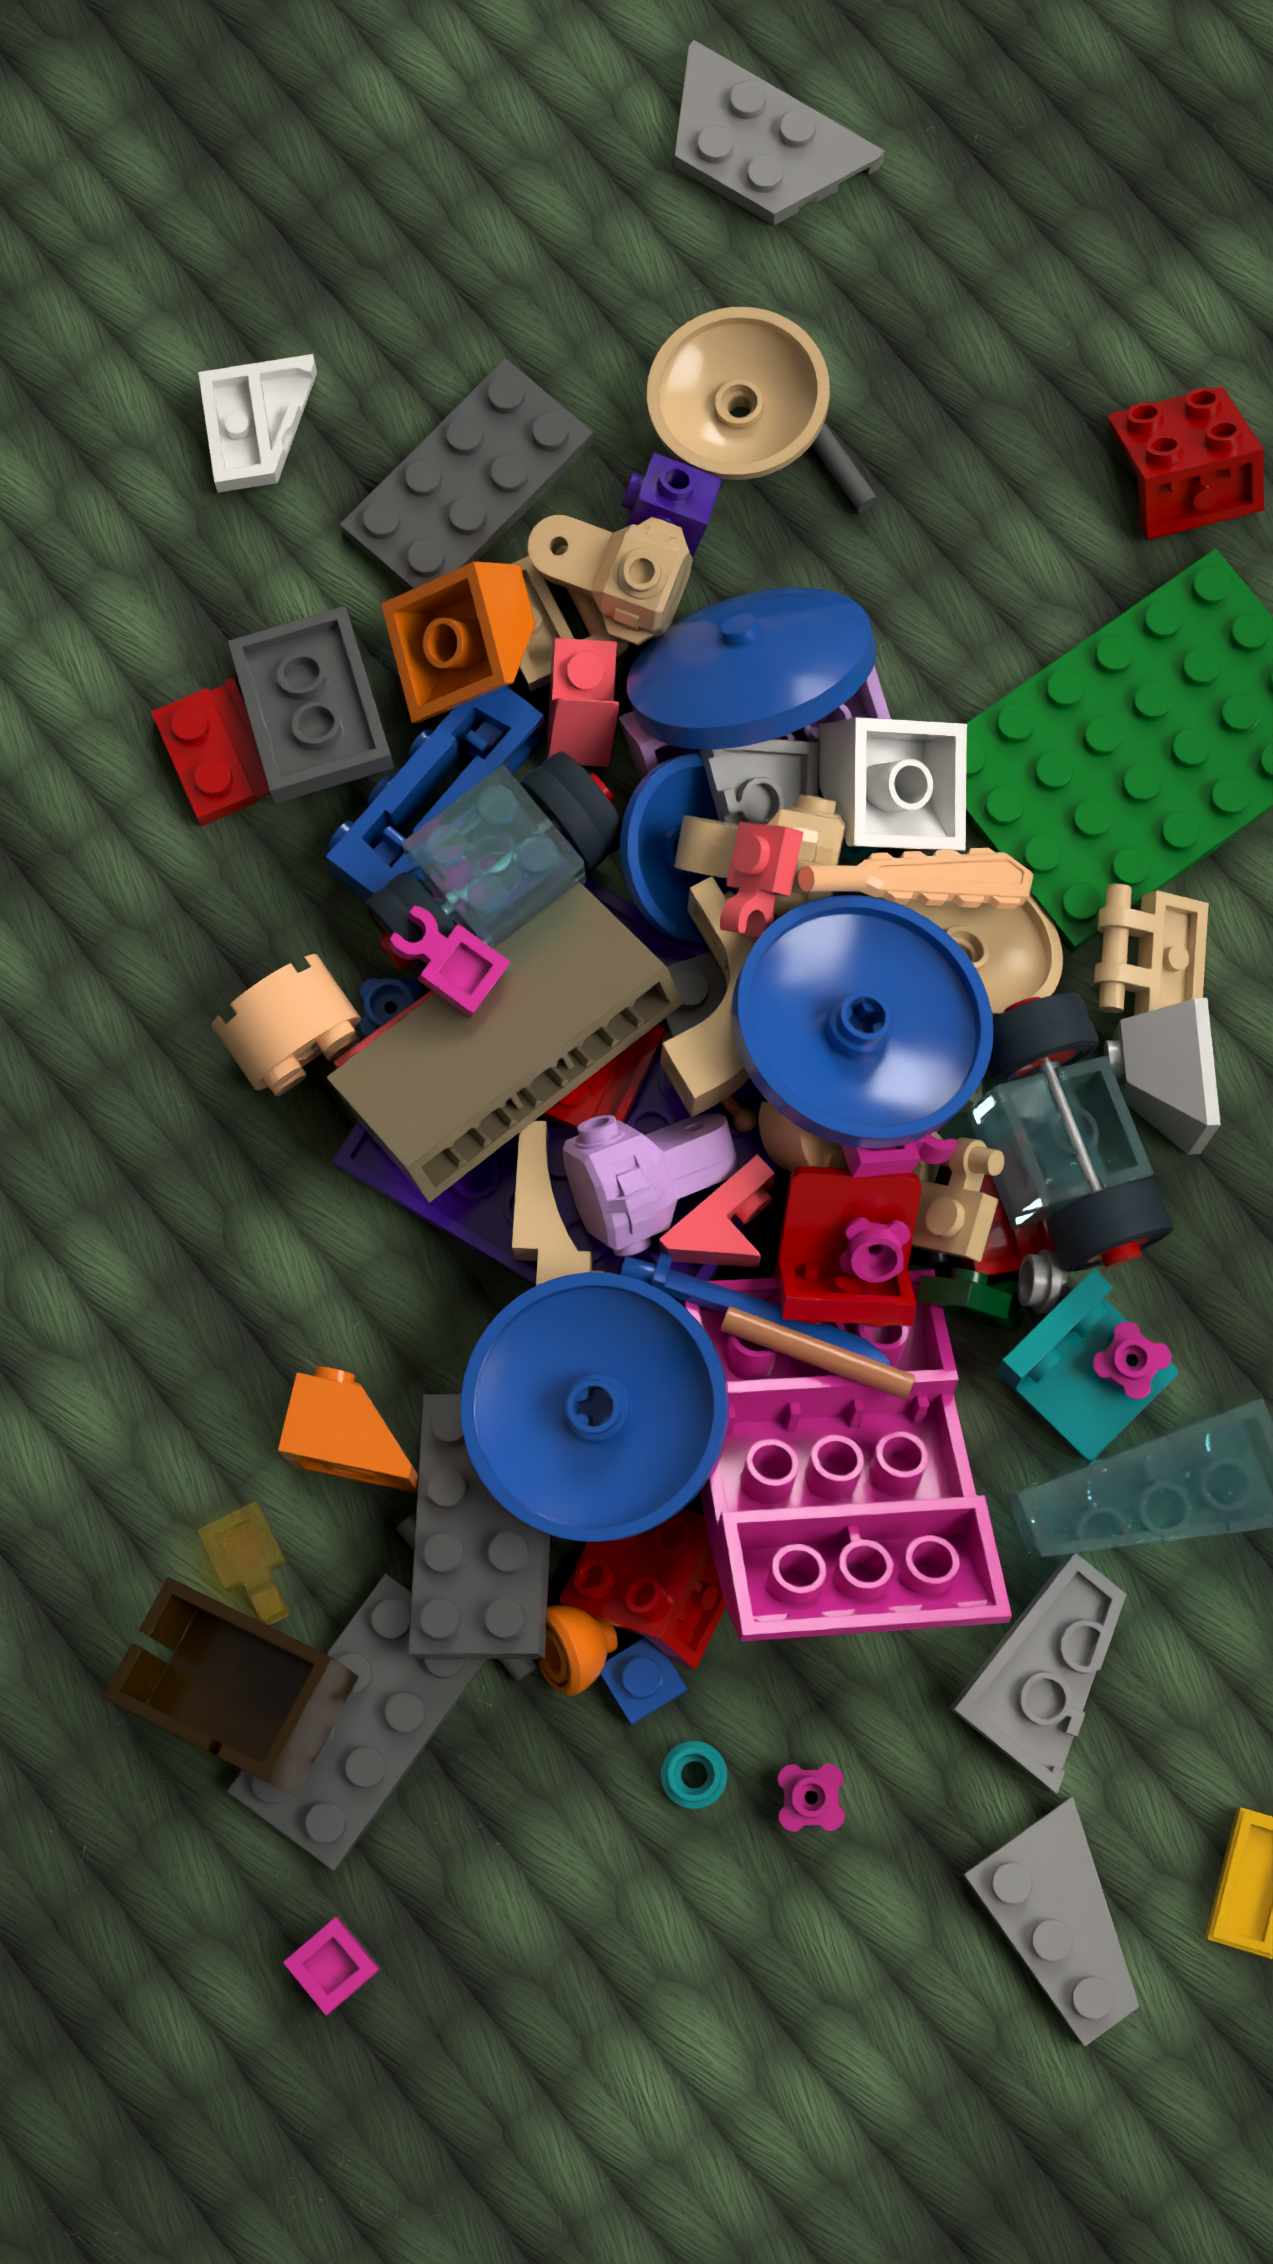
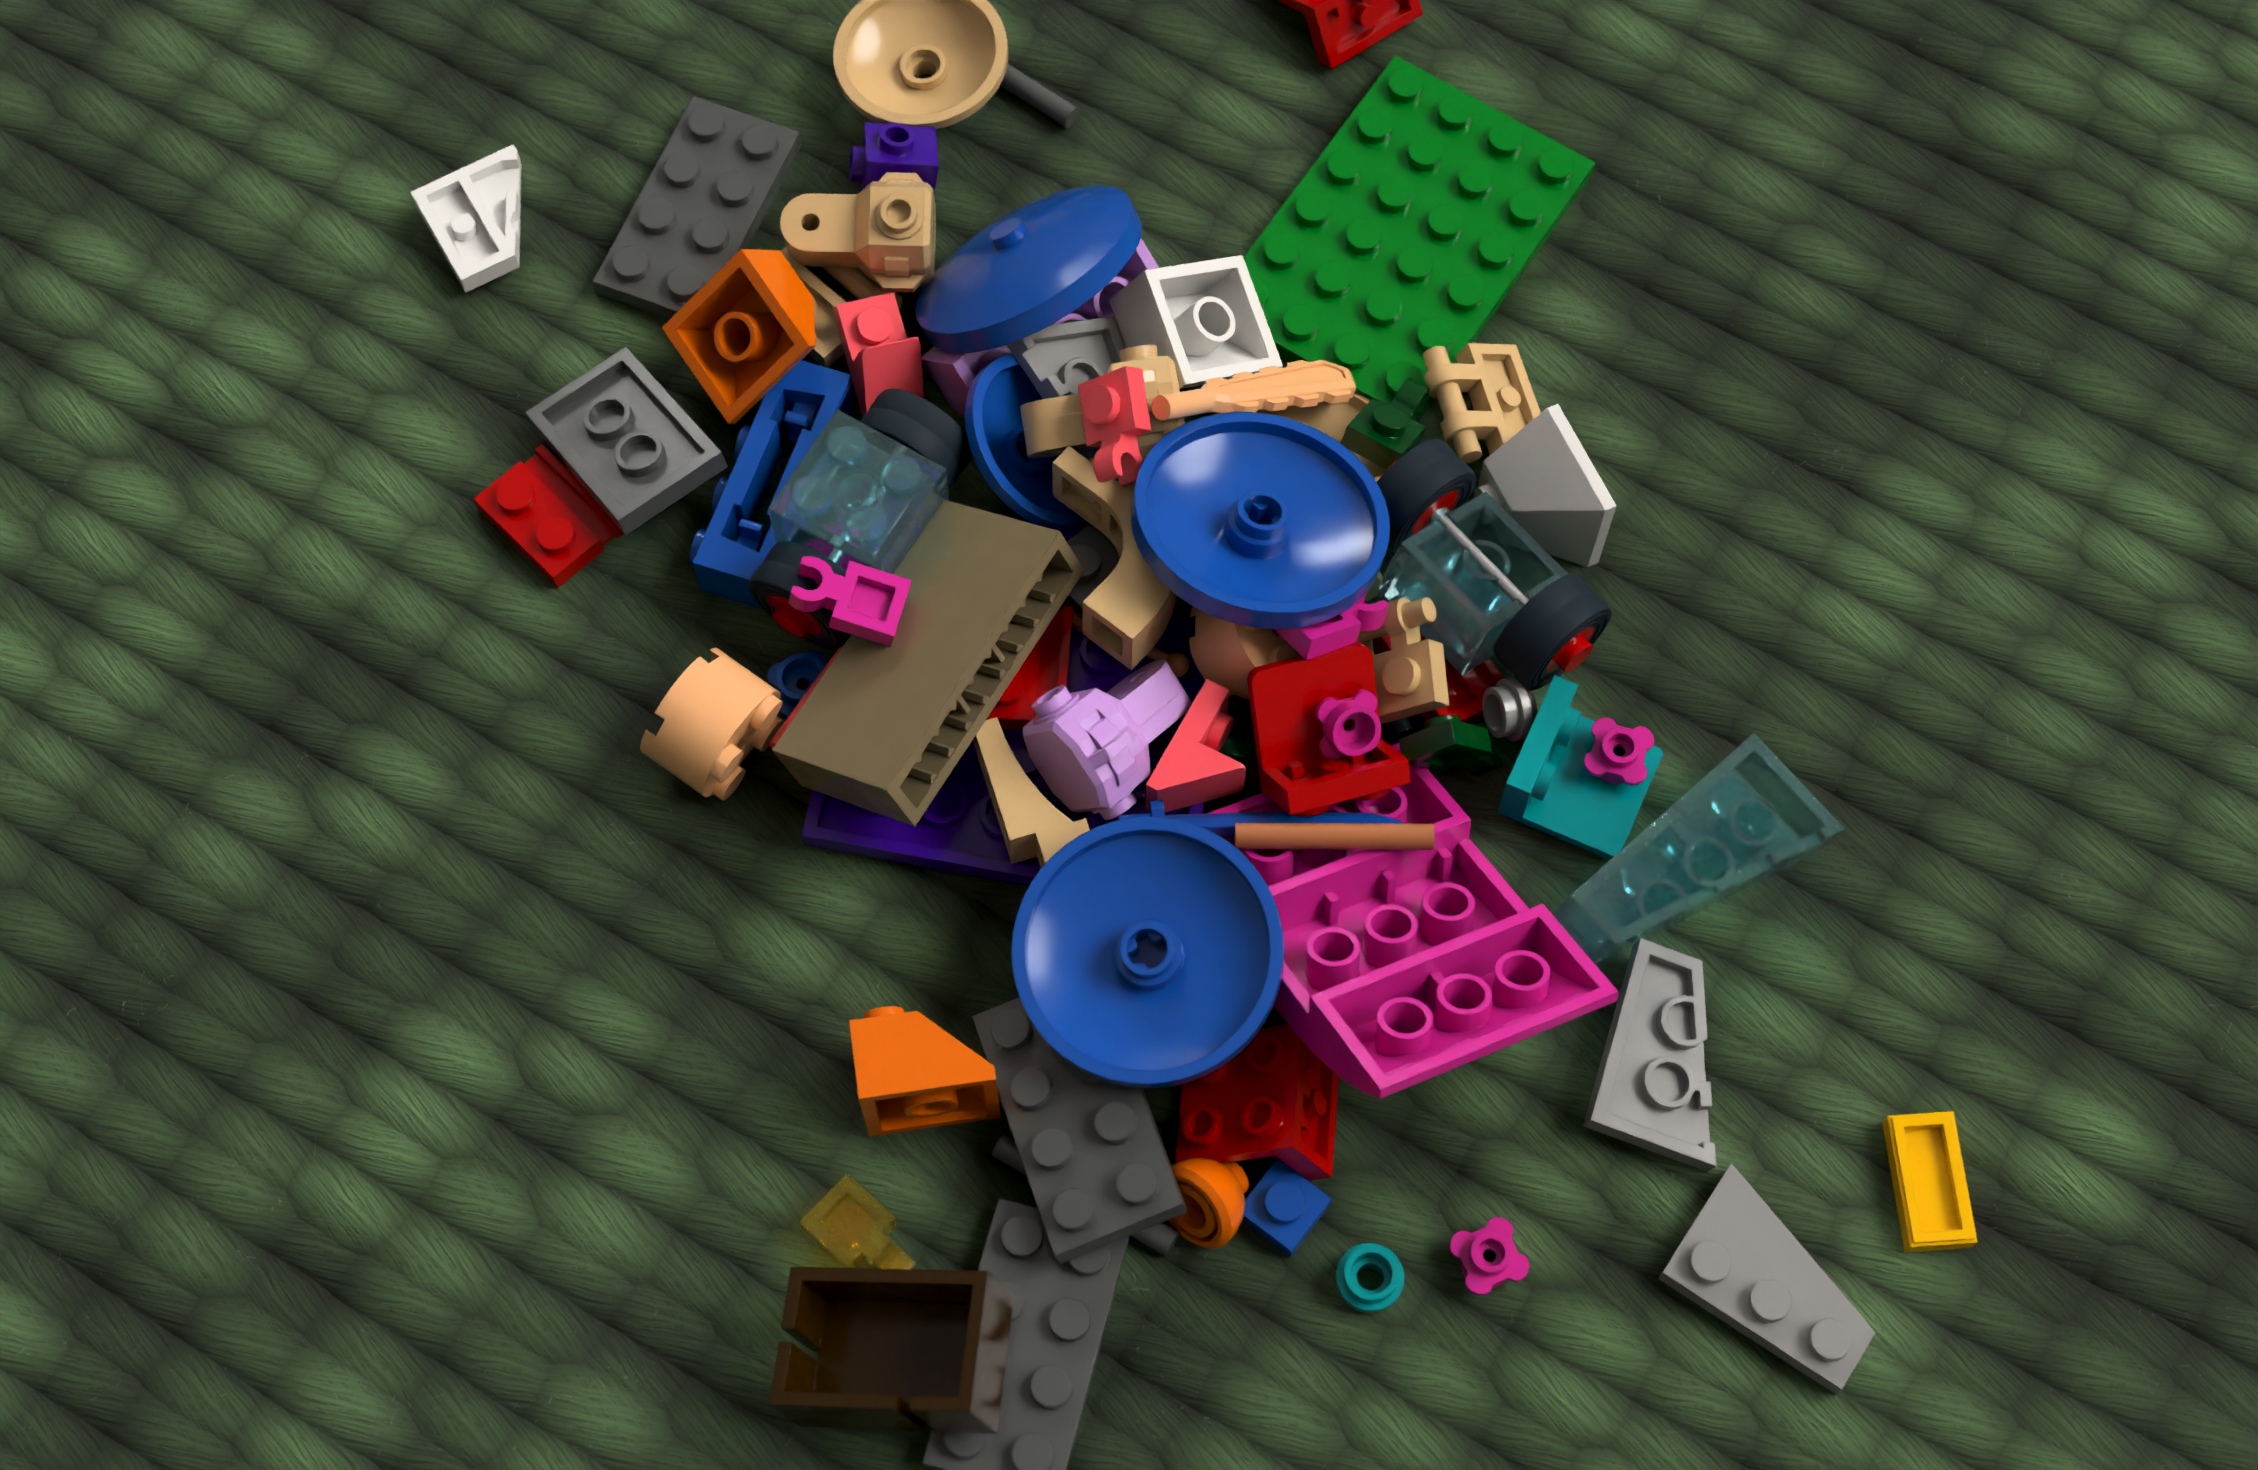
camera: 25 degrees left, 10 degrees down
none -> dark green plate [1341,377,1430,469]

